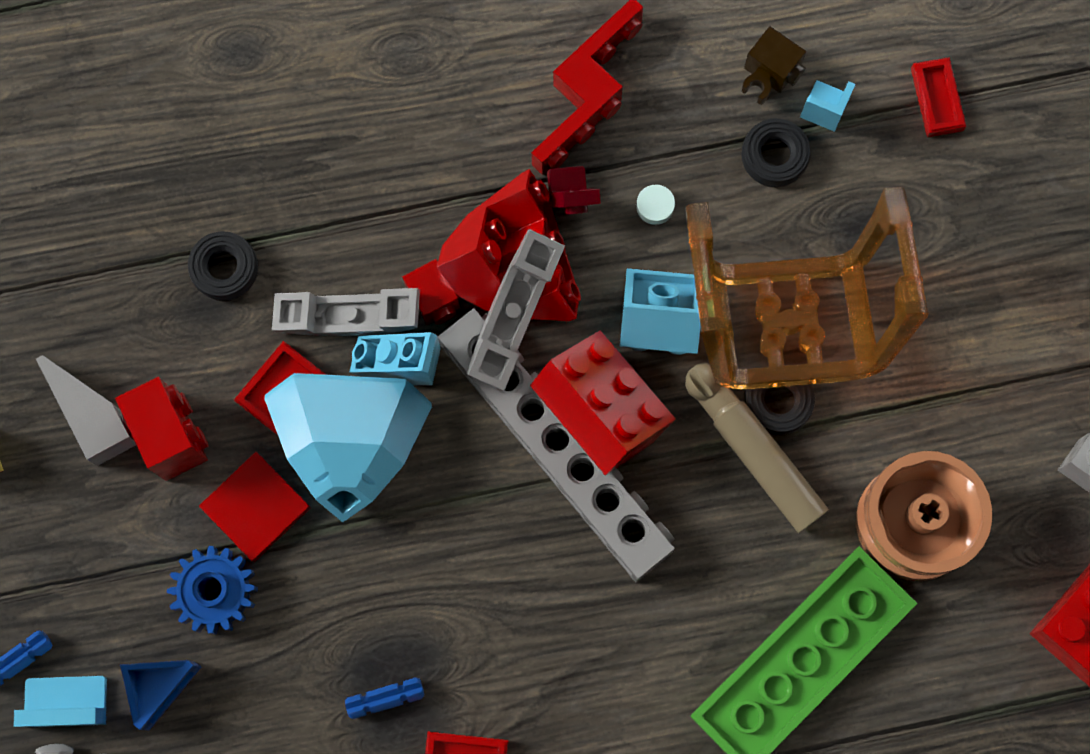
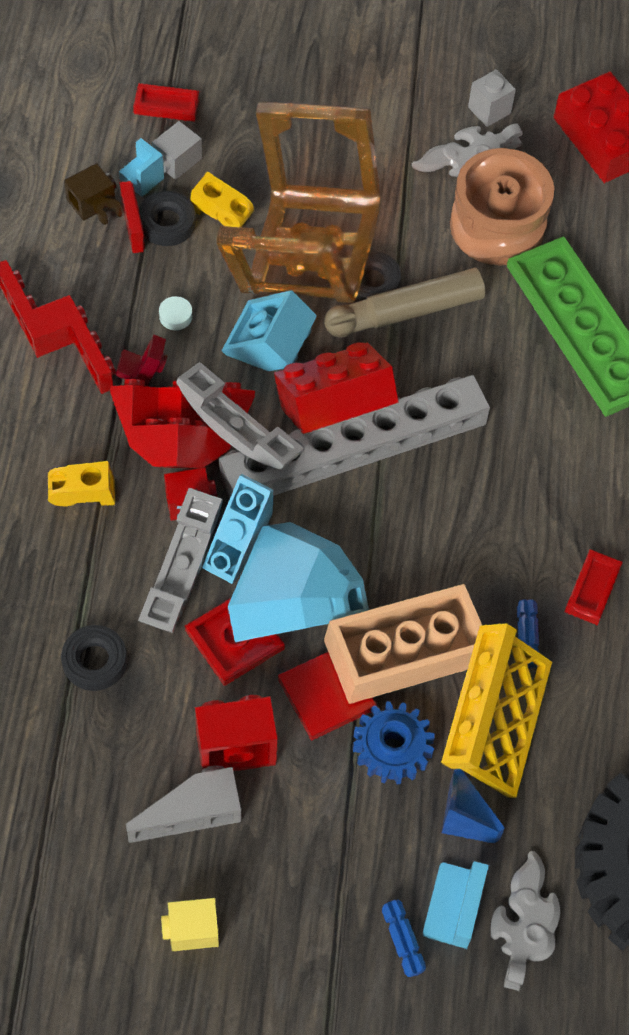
camera: 80 degrees left, 15 degrees down
none -> yellow leg [48,461,115,506]
none -> red tile [120,181,145,253]
none -> light grey brick [152,121,202,180]
none -> yellow leg [190,171,254,231]
none -> light nougat brick [324,584,482,704]
none -> light grey piece [412,123,523,177]
none -> yellow fence [441,624,552,798]

